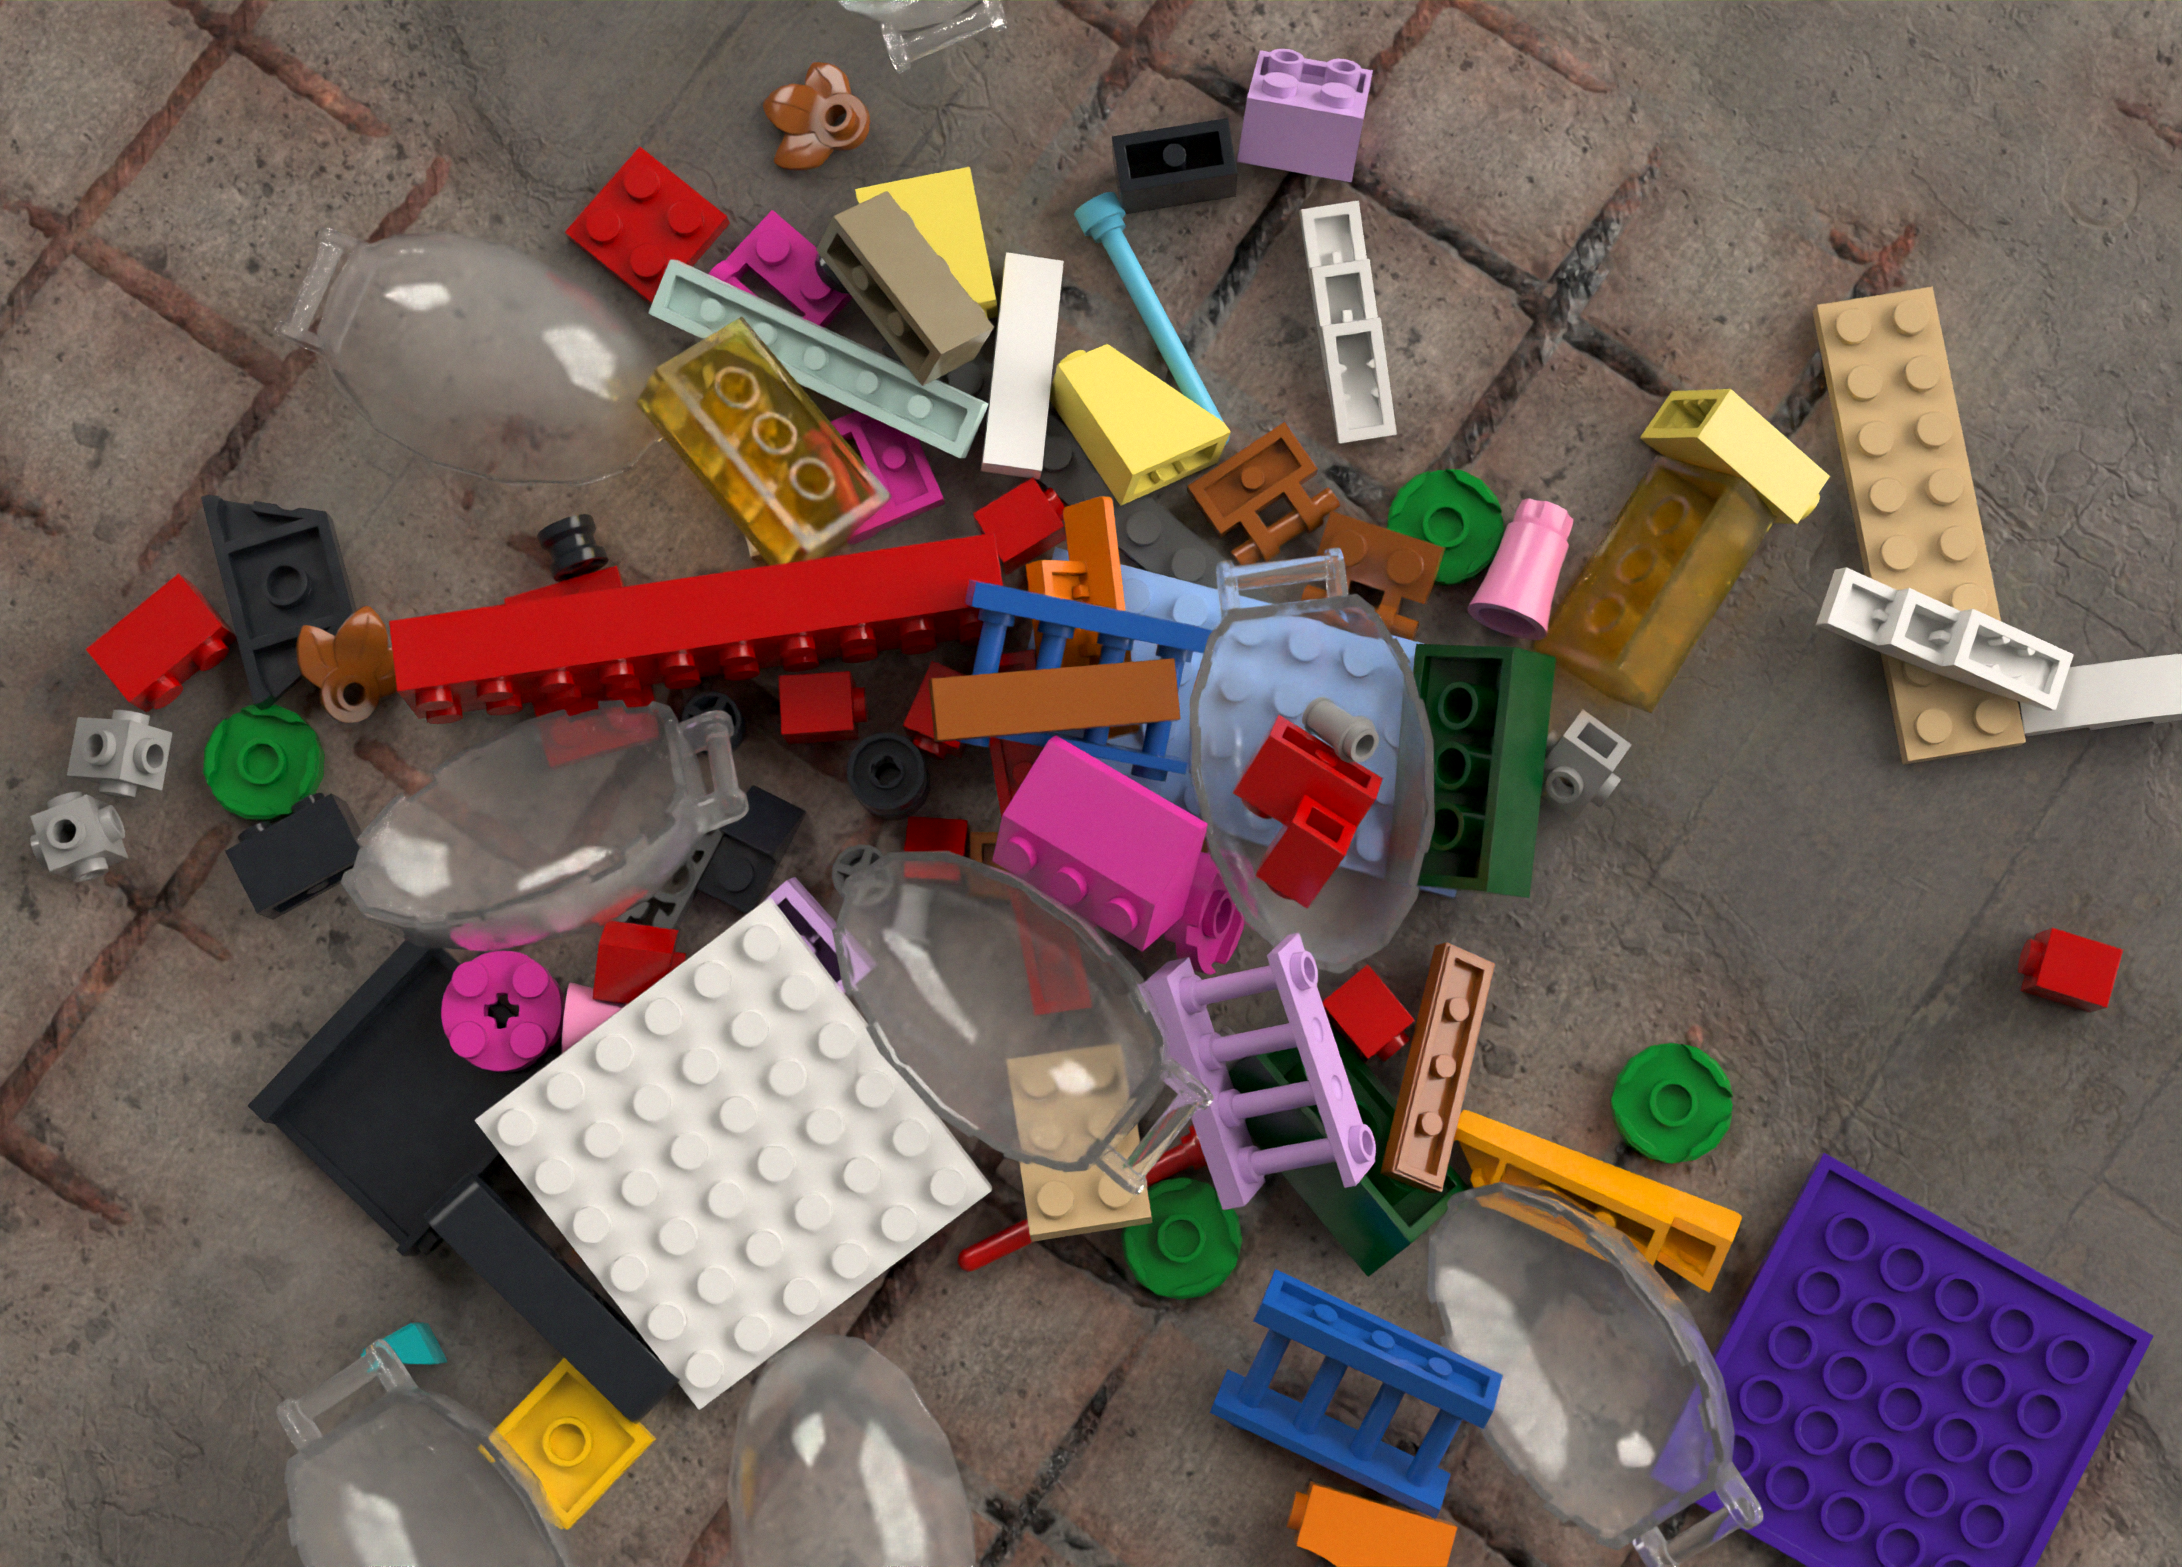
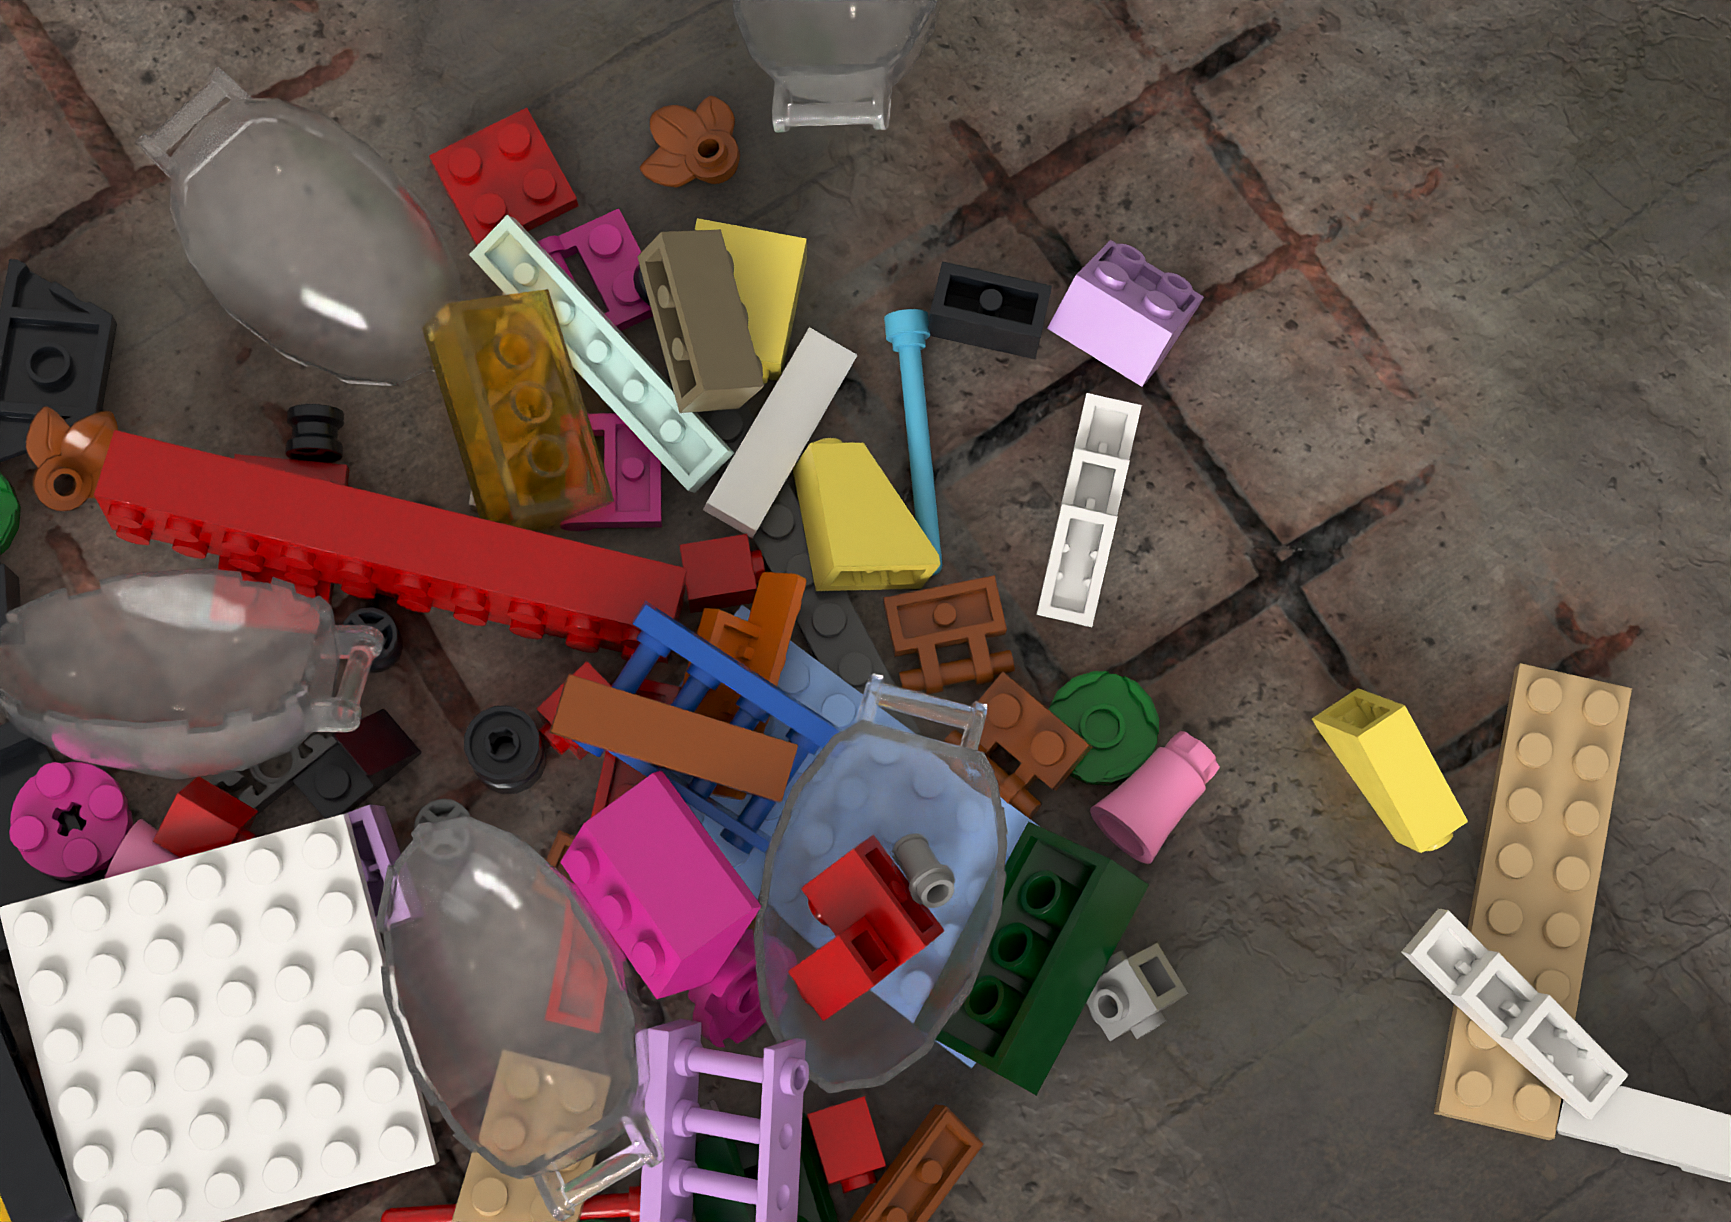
camera: 10 degrees right, 5 degrees down
red brick [778,671,868,744] -> none
red slope [902,816,968,880] -> none
clear yellow slope [1533,454,1777,713] -> none

